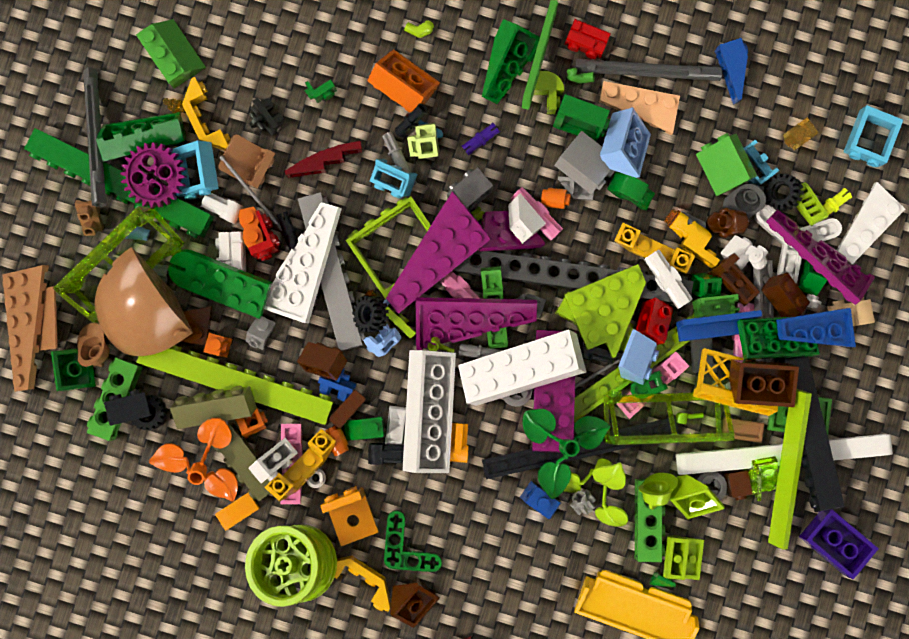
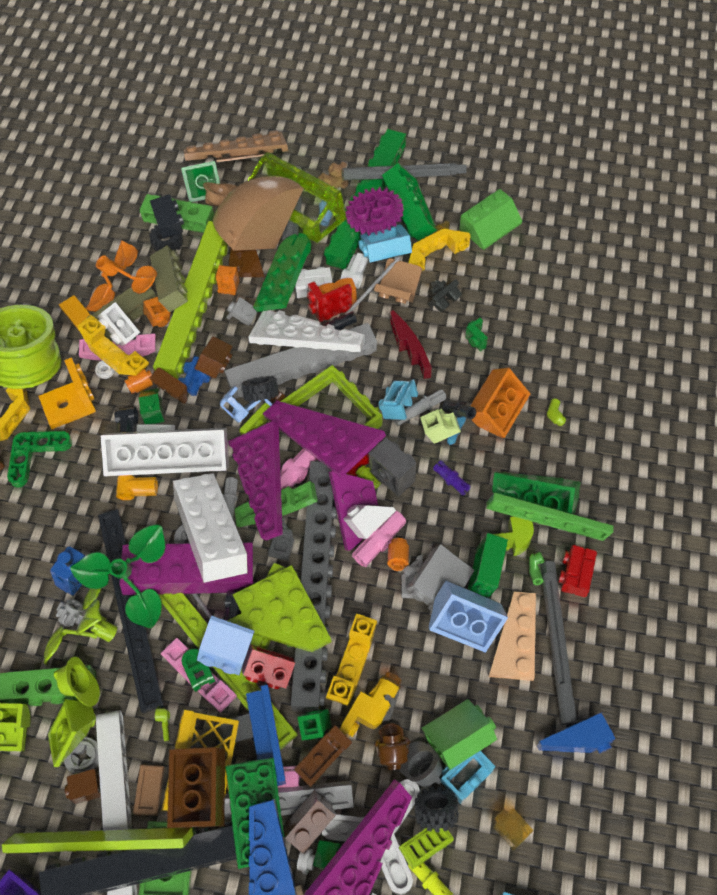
camera: 90 degrees right, 25 degrees down
lime hand [427,337,455,353] -> none
clear neon green windscreen [603,391,735,445] -> none
green brick [607,172,655,211] -> none
white piece [644,250,693,309] -> none
bright green hinge [692,294,740,318] -> none
white brick [721,235,768,270] -> none
clear neon green bracket [749,456,778,501] -> none

